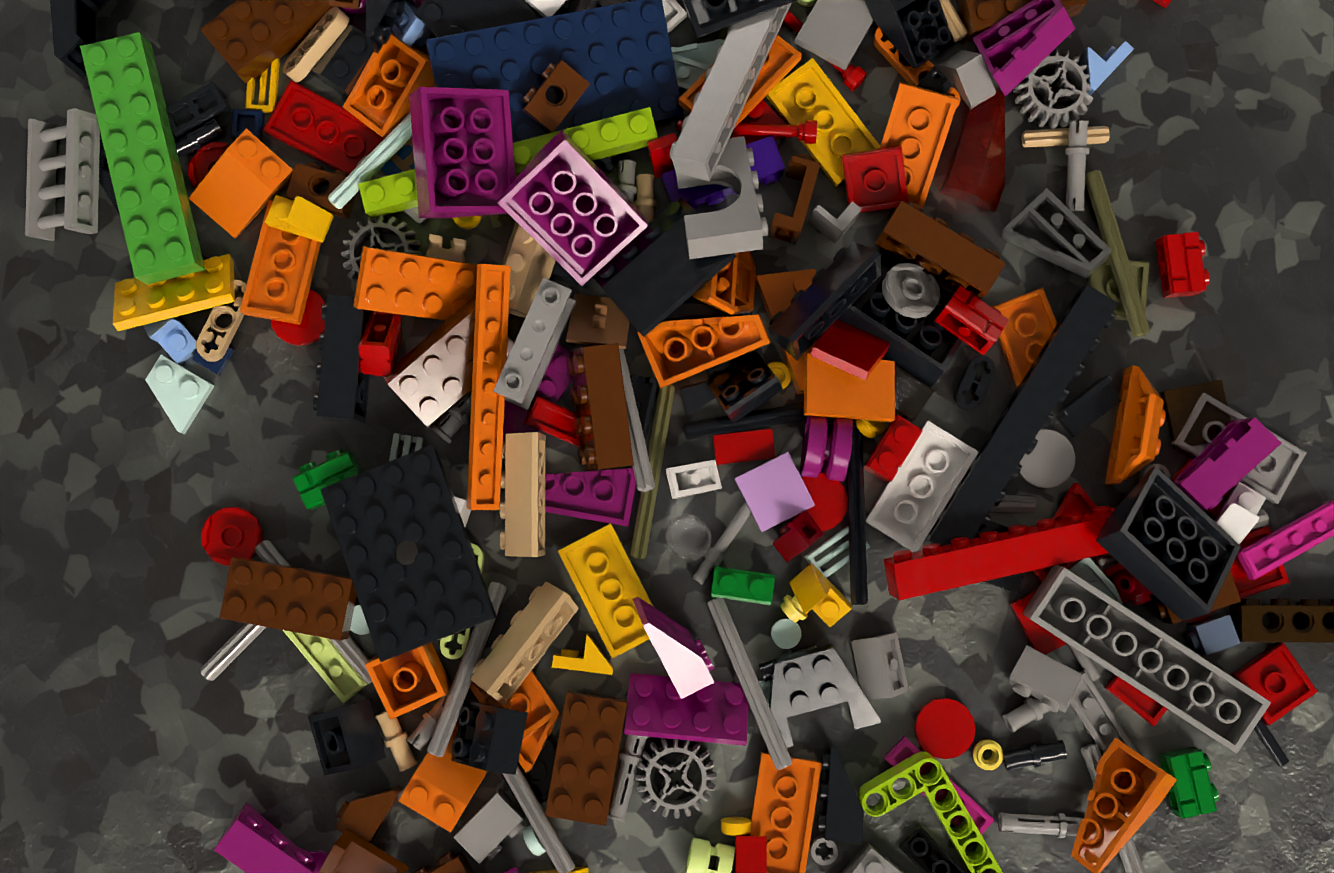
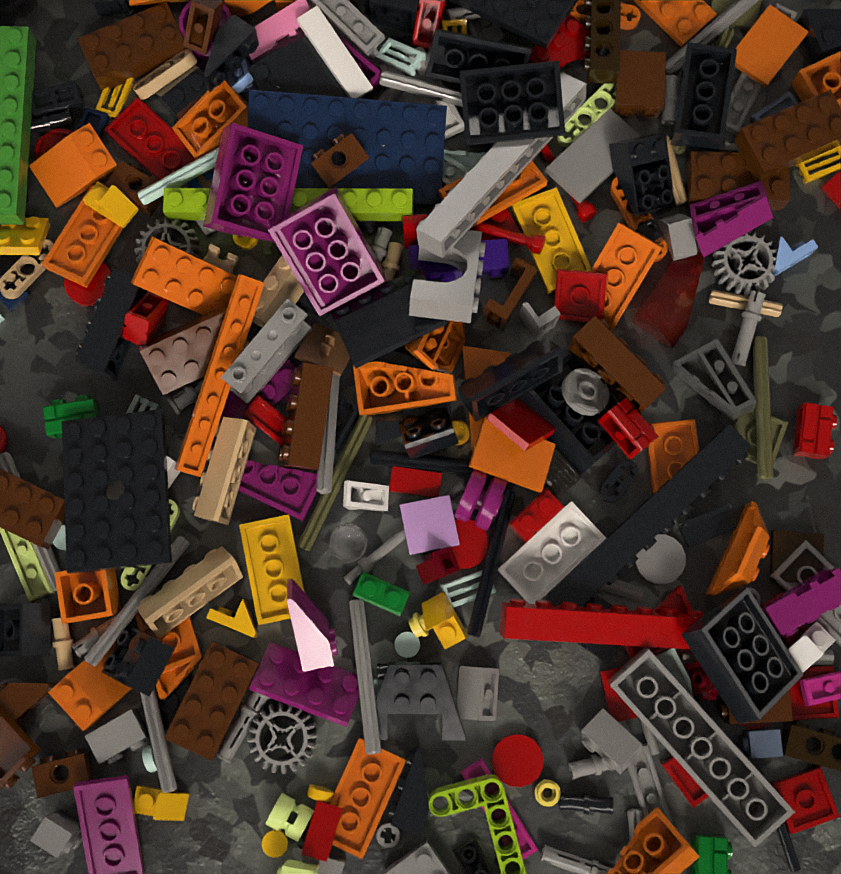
camera: 15 degrees right, 5 degrees down
yellow tile [856,419,886,438] -> none

